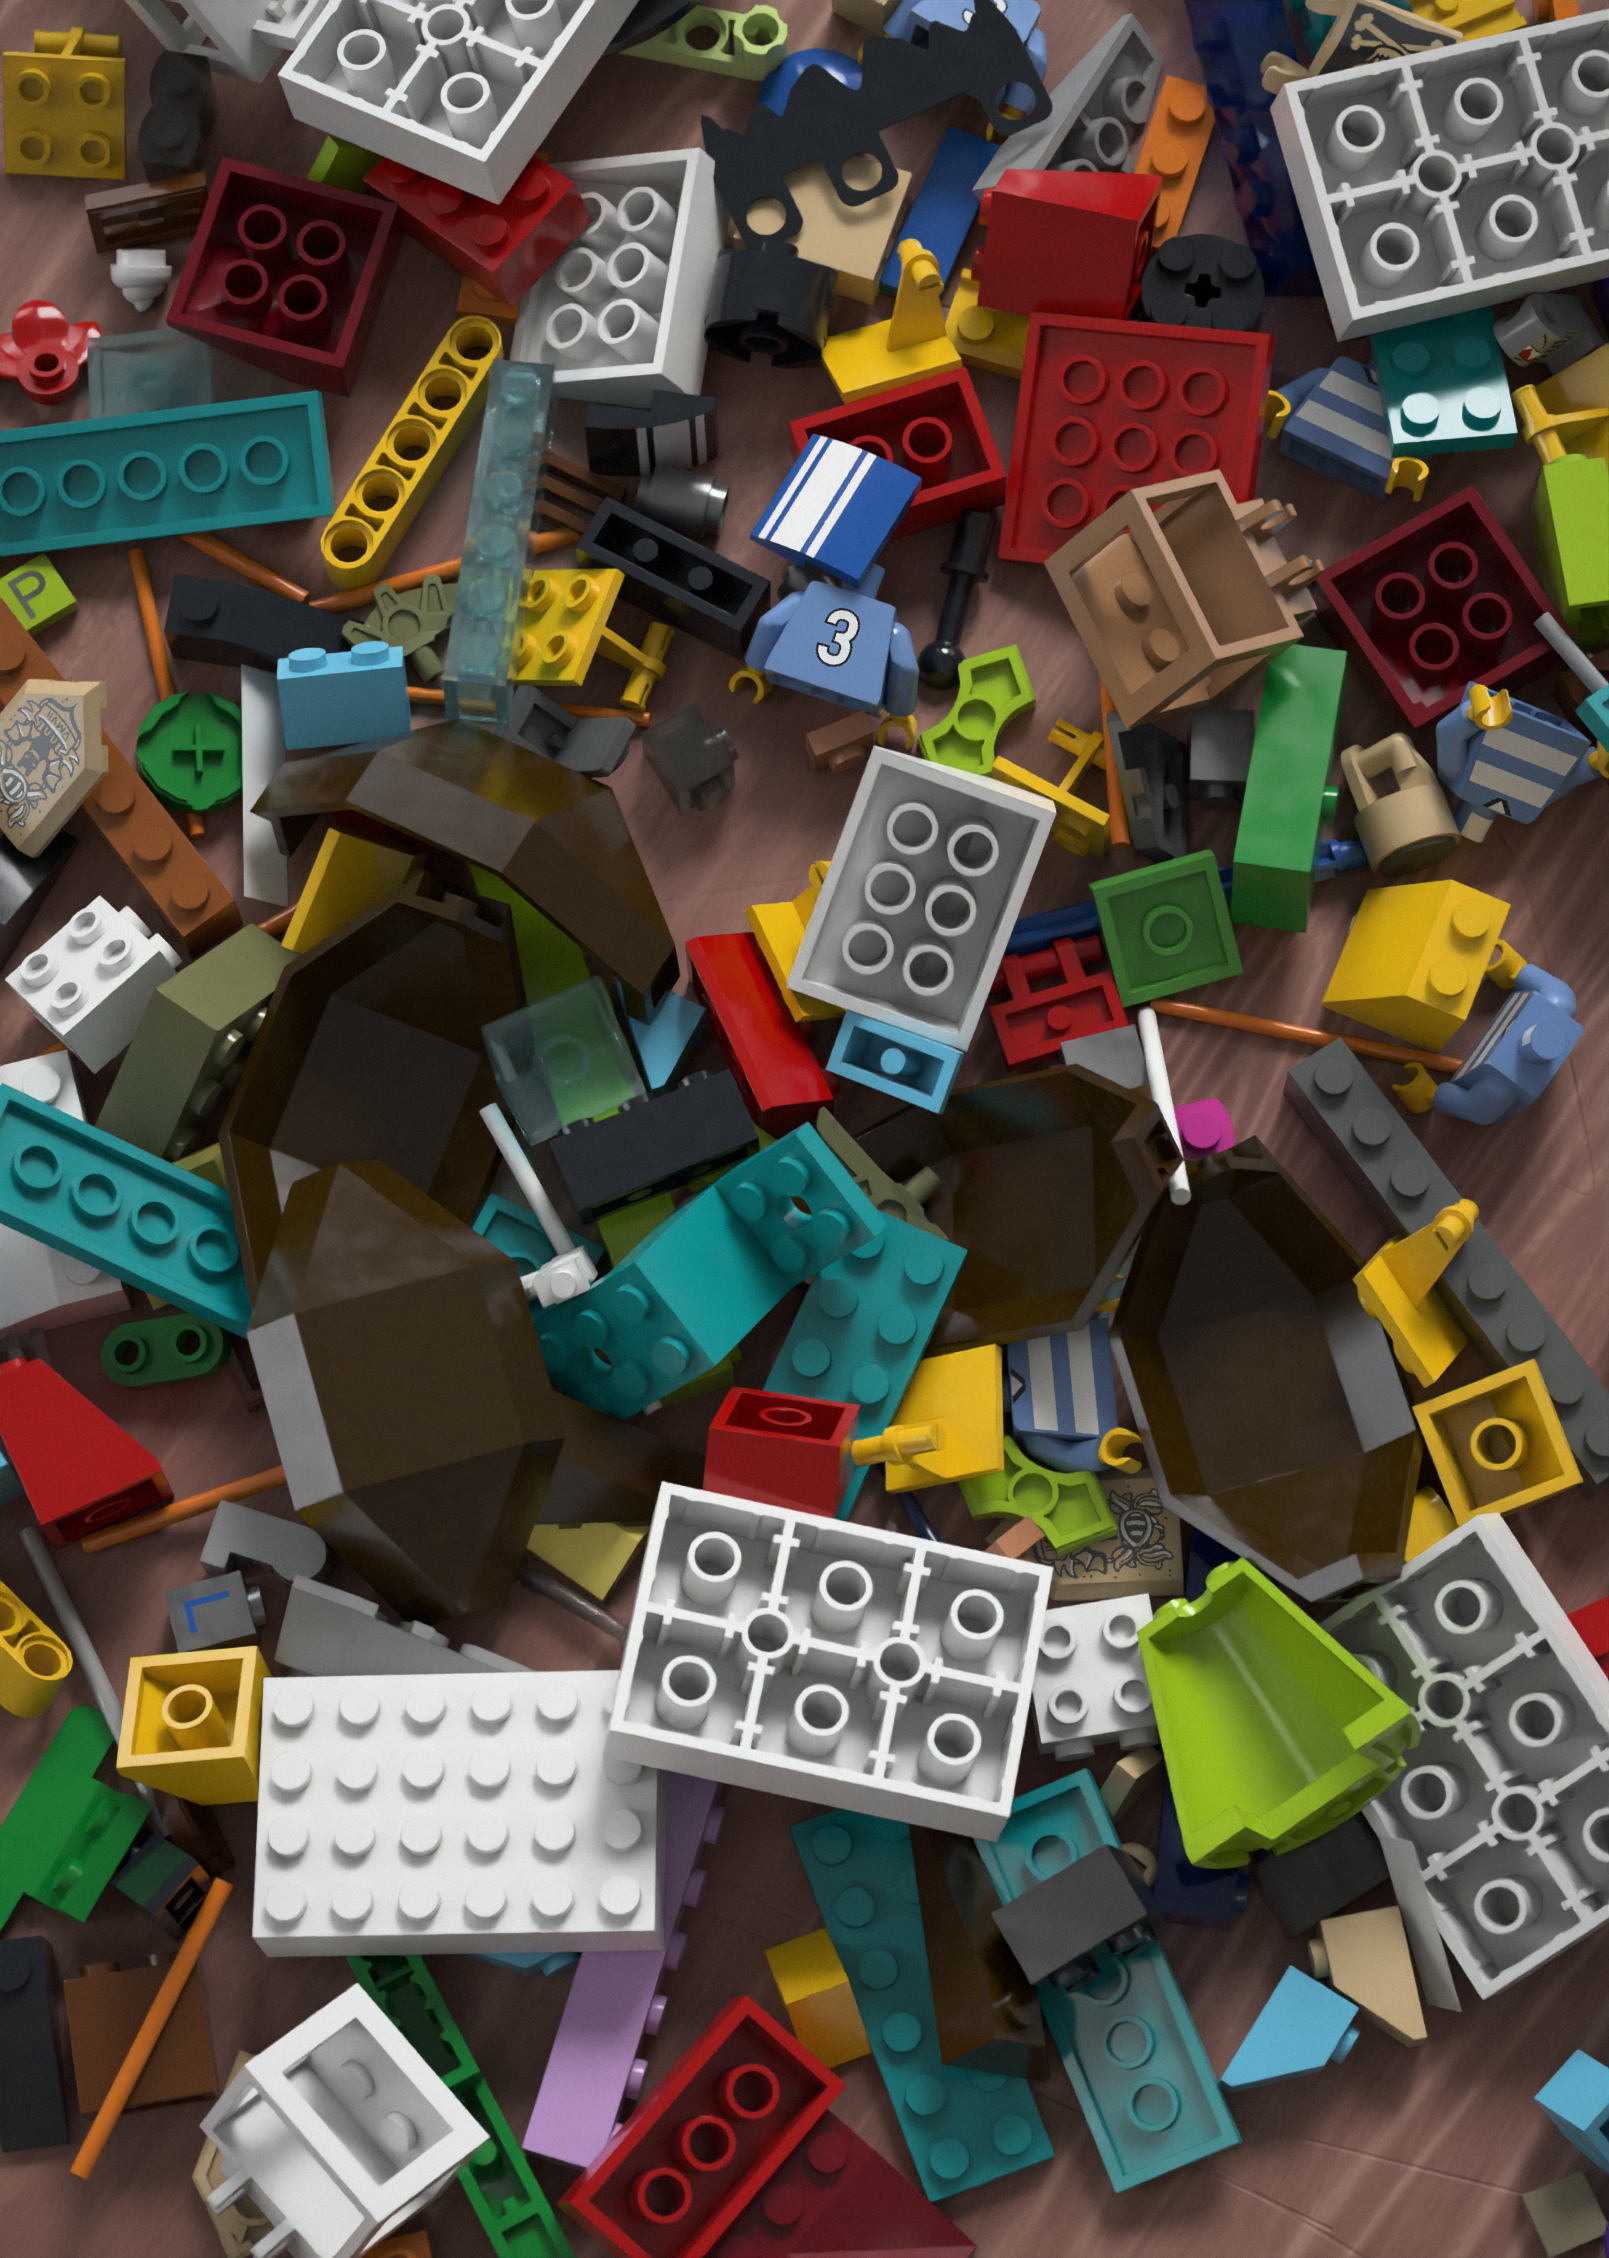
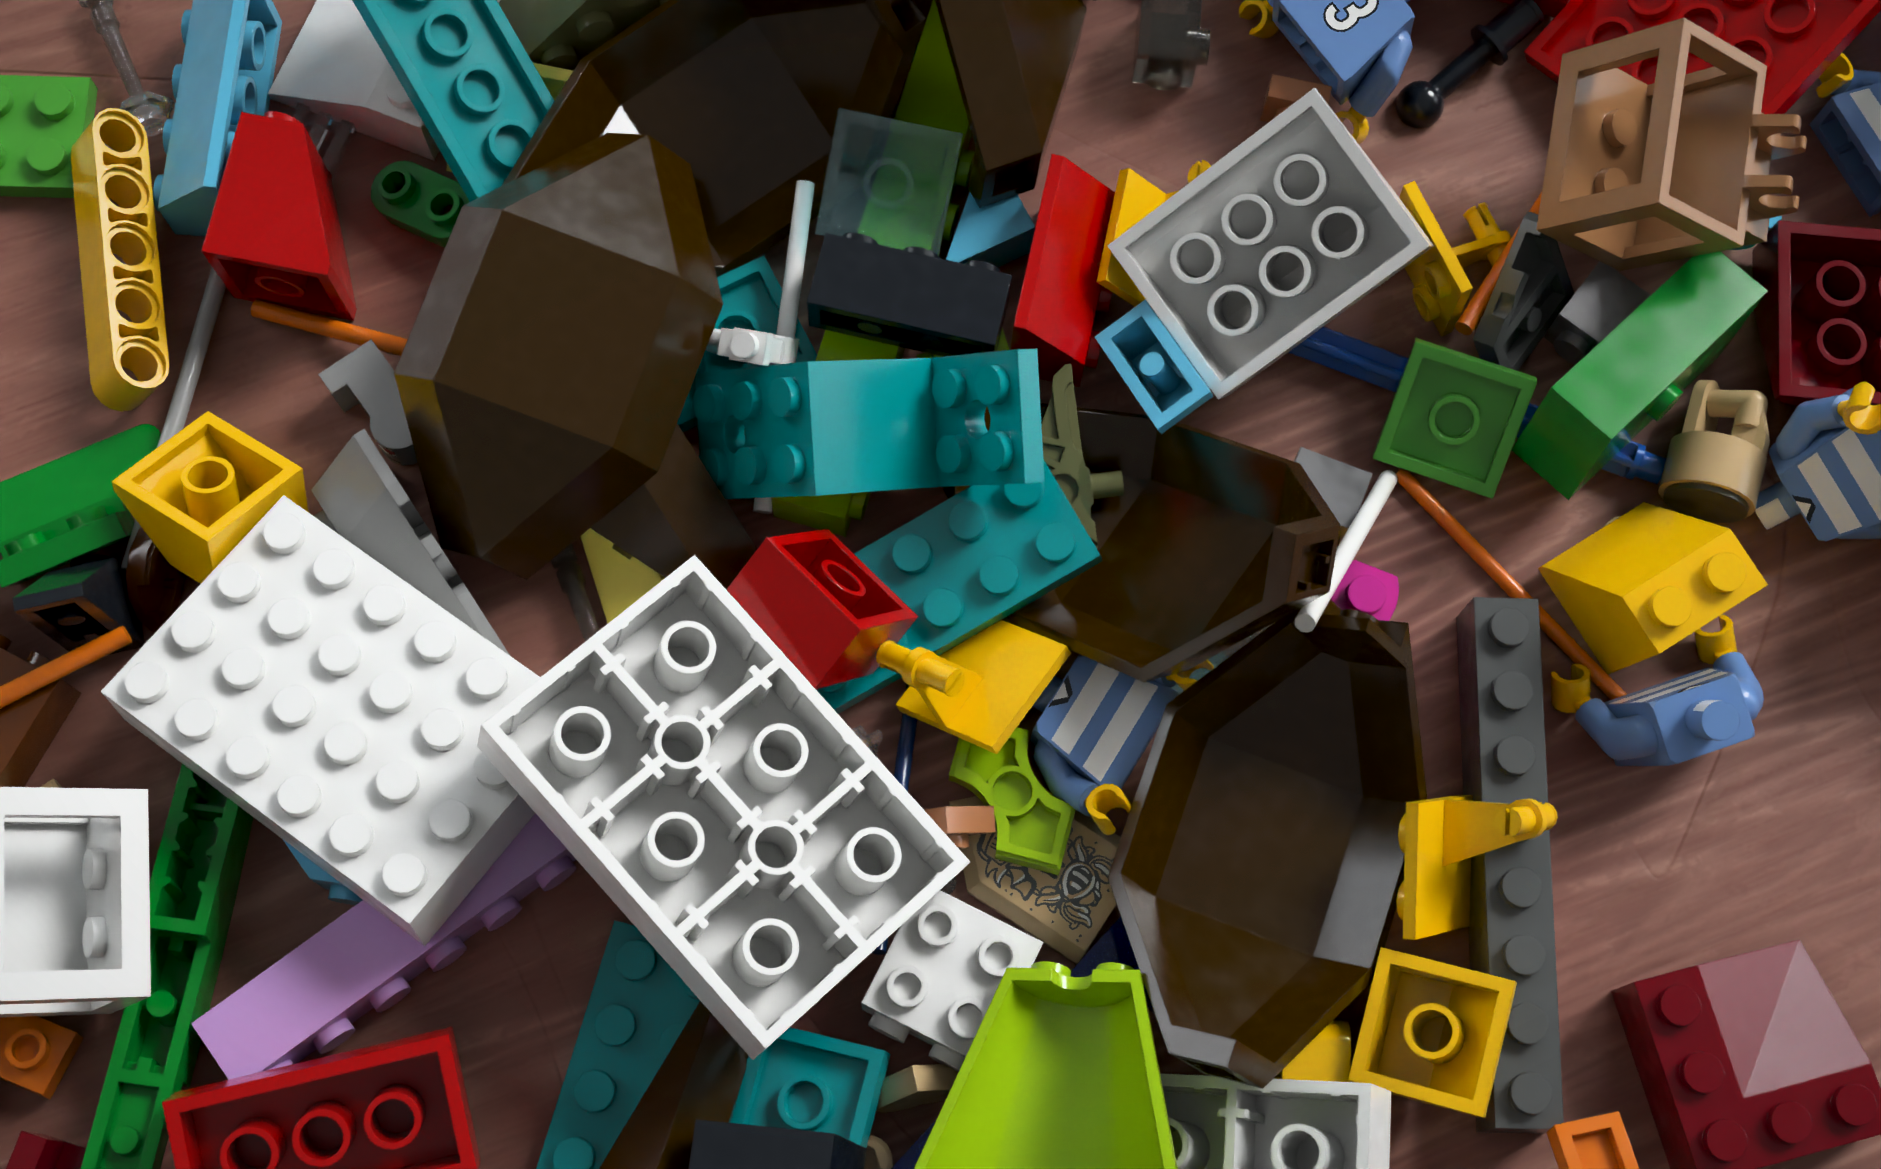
camera: 30 degrees right, 0 degrees up
flat silver brick [164,1571,269,1653] -> none
yellow slope [764,1927,872,2070] -> none
lime tile [917,644,1036,779] -> none
red plate [989,935,1129,1072] -> none

